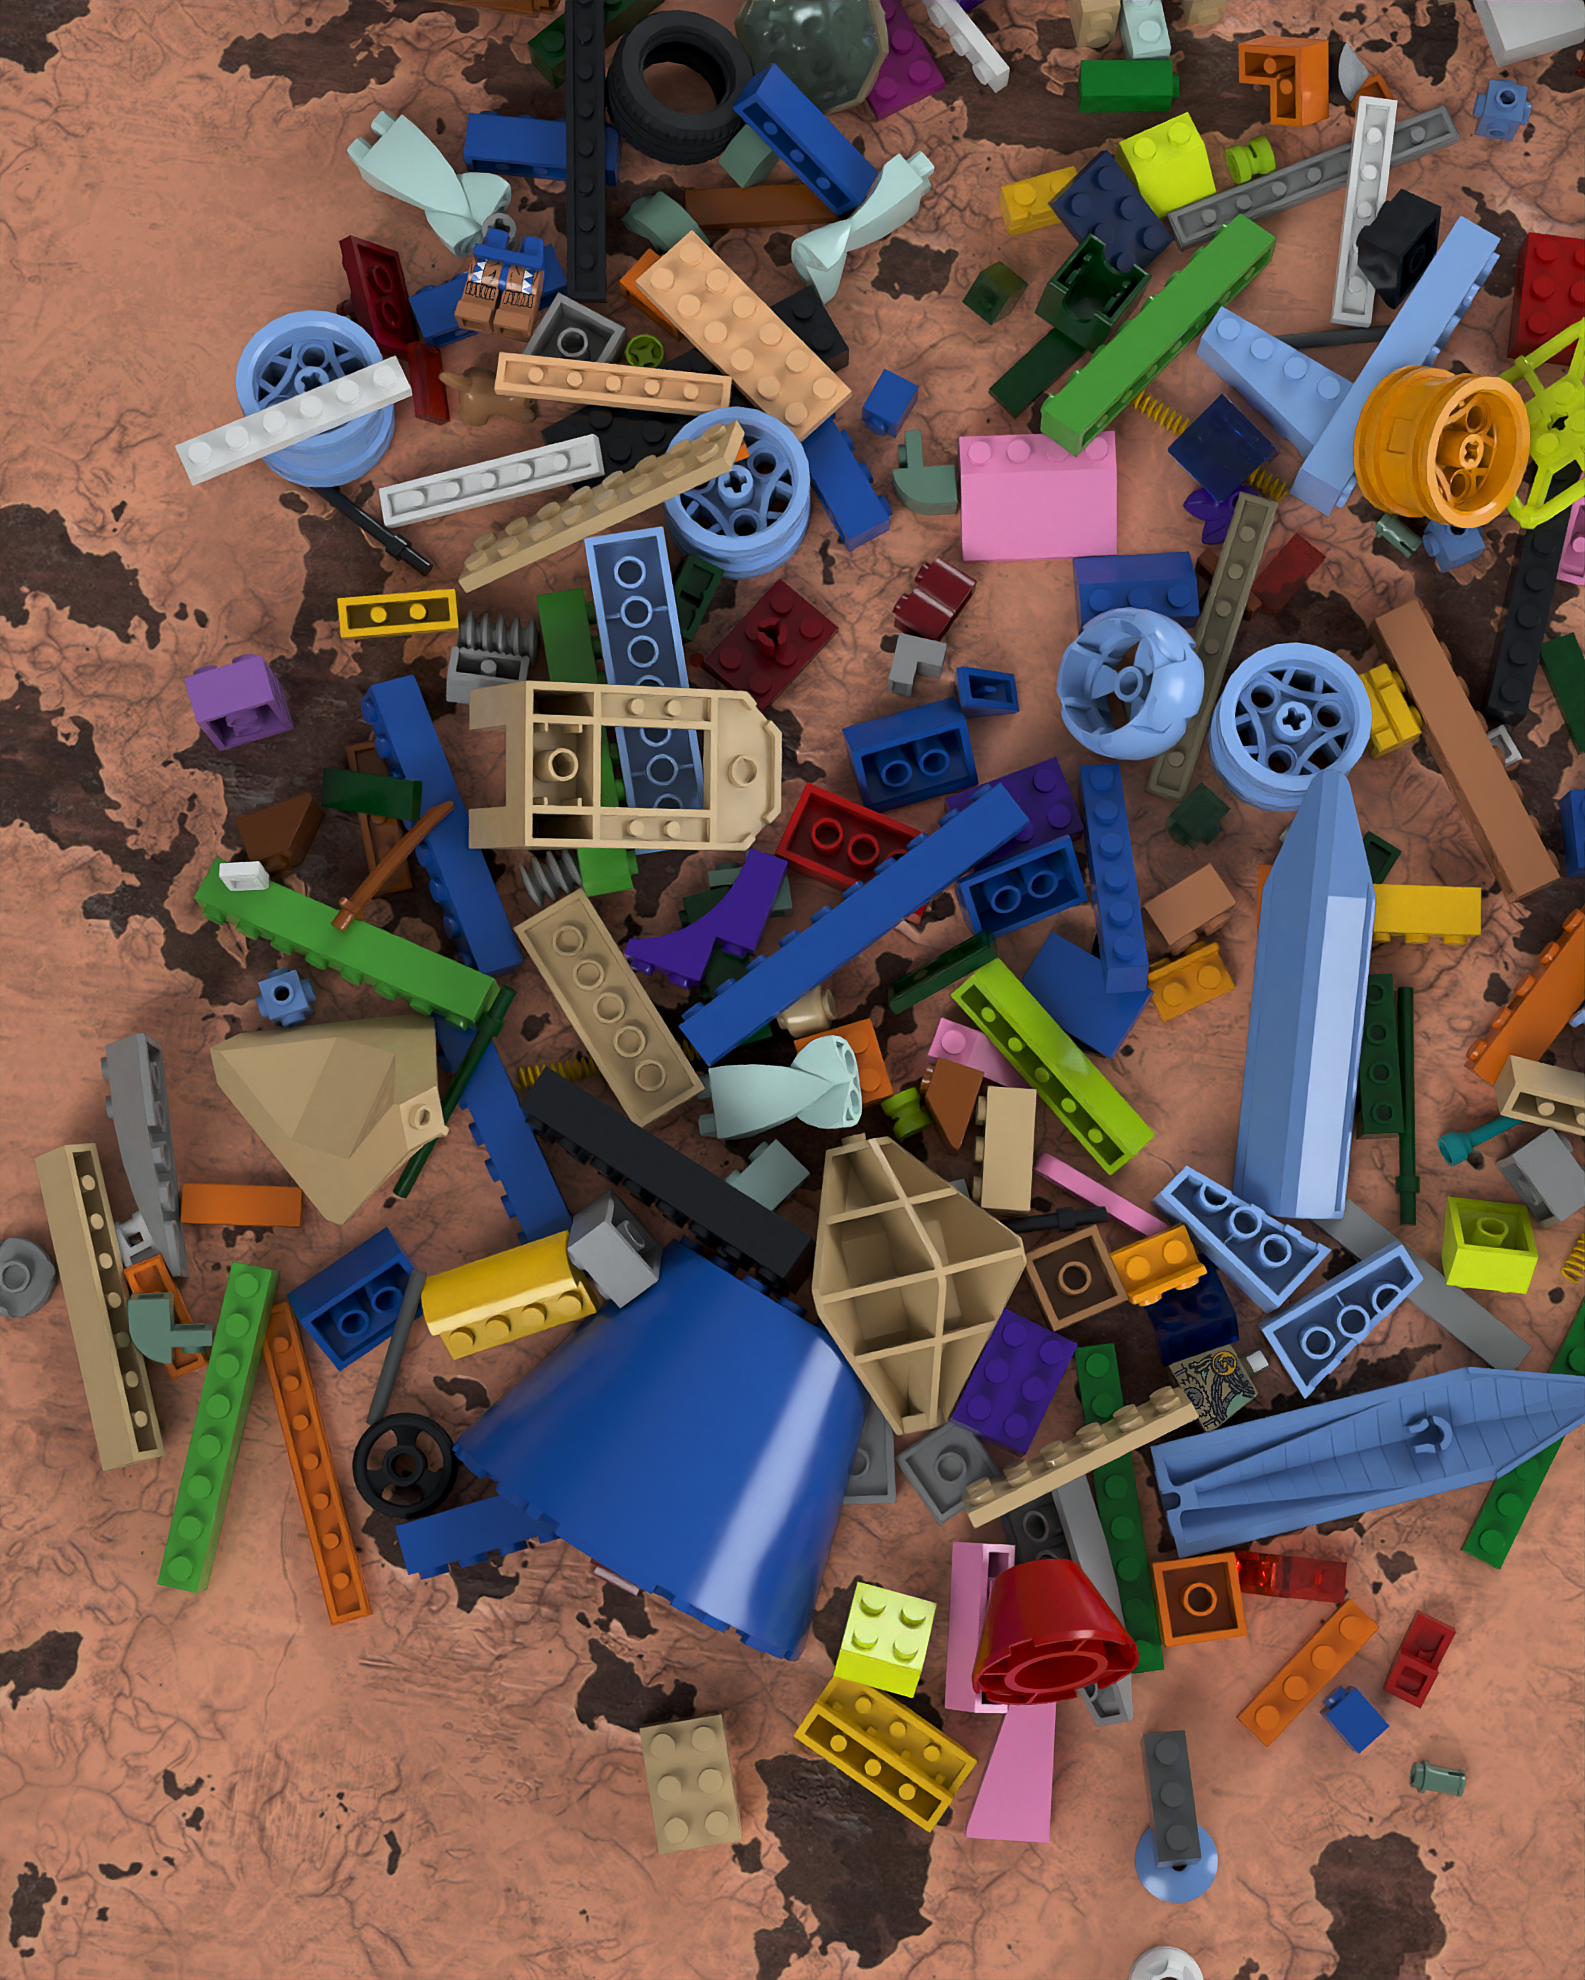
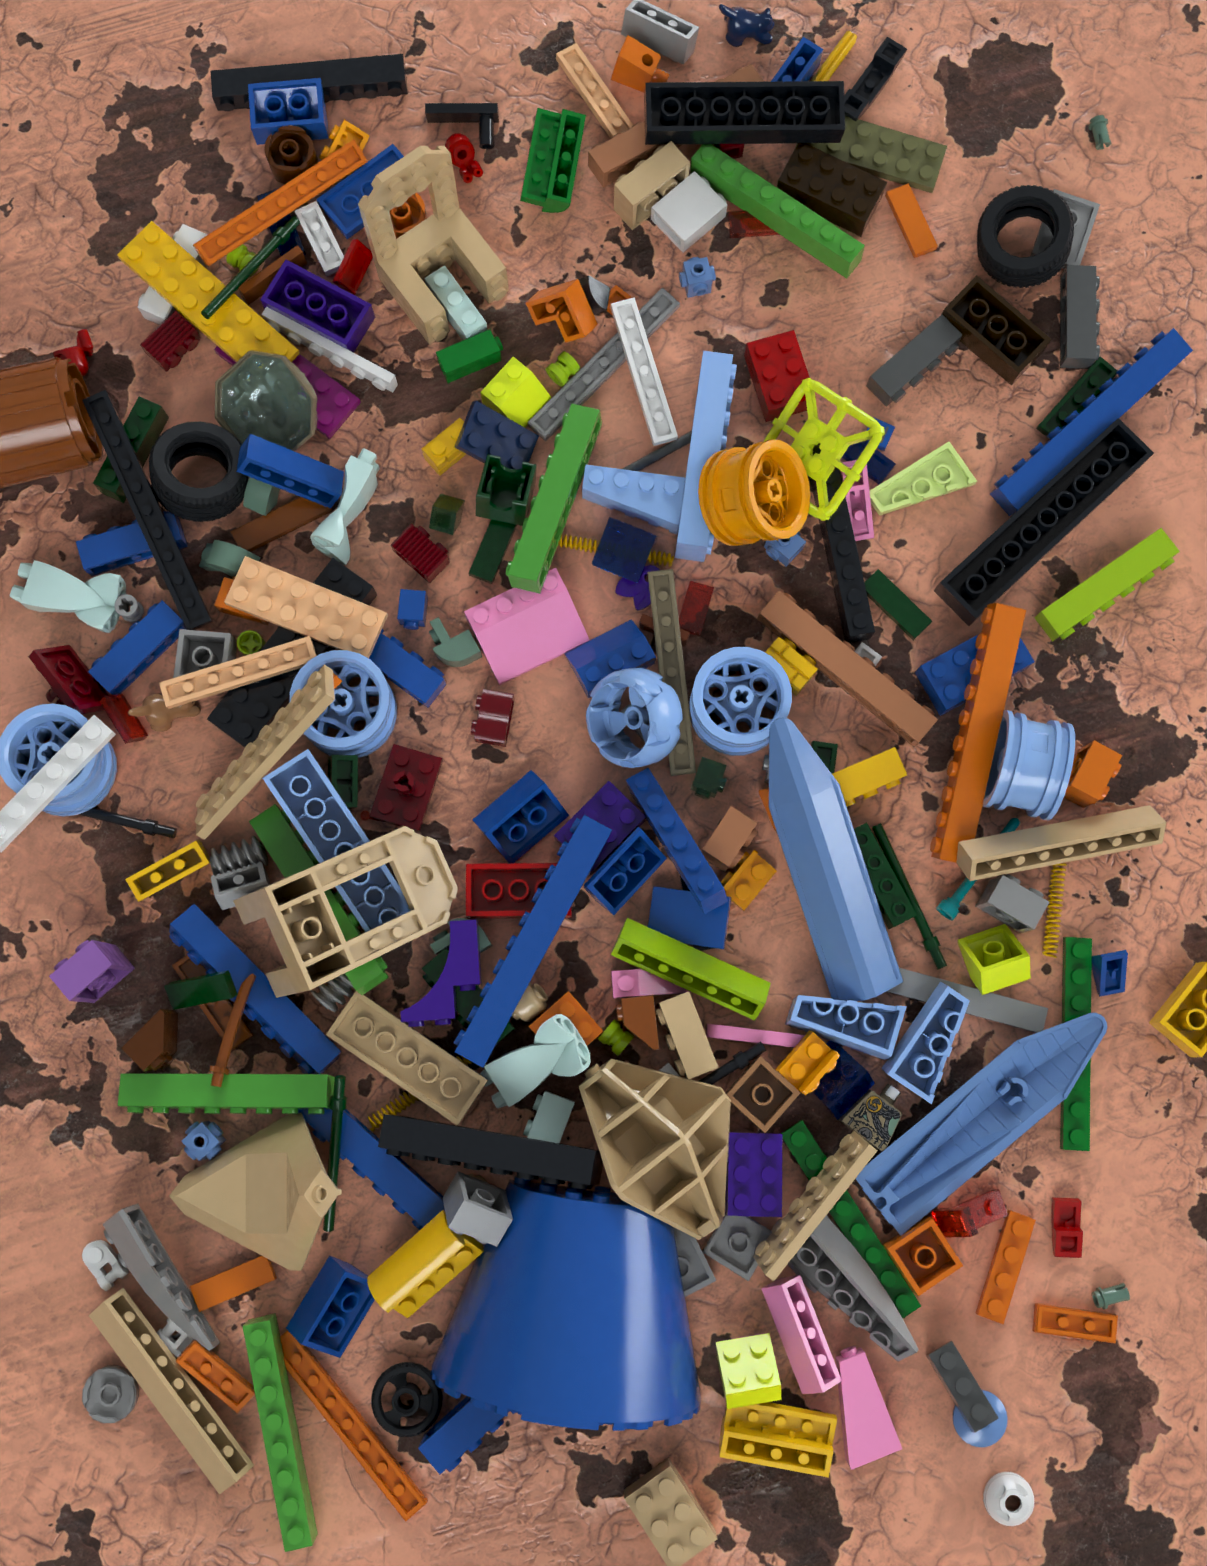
camera: 30 degrees left, 0 degrees up
sand green brick [128,1292,216,1364] -> none
white tile [219,861,269,891] -> none
dark grey bar [366,1270,427,1425] -> none
white plate [379,434,605,529] -> none
hips [454,228,547,343] -> none
light grey piece [887,633,947,697] -> none
dark green tile [888,928,998,1015] -> none
blue slope [954,666,1019,719] -> none
red cone [971,1559,1140,1705] -> none
blue brick [1319,1685,1389,1754] -> none
black slope [1356,188,1441,310] -> none
sand green pin [1373,513,1423,559] -> none
none -> white plate [82,1240,129,1291]
none -> dark red brick [391,523,450,583]
none -> orange tile [1032,1303,1118,1344]

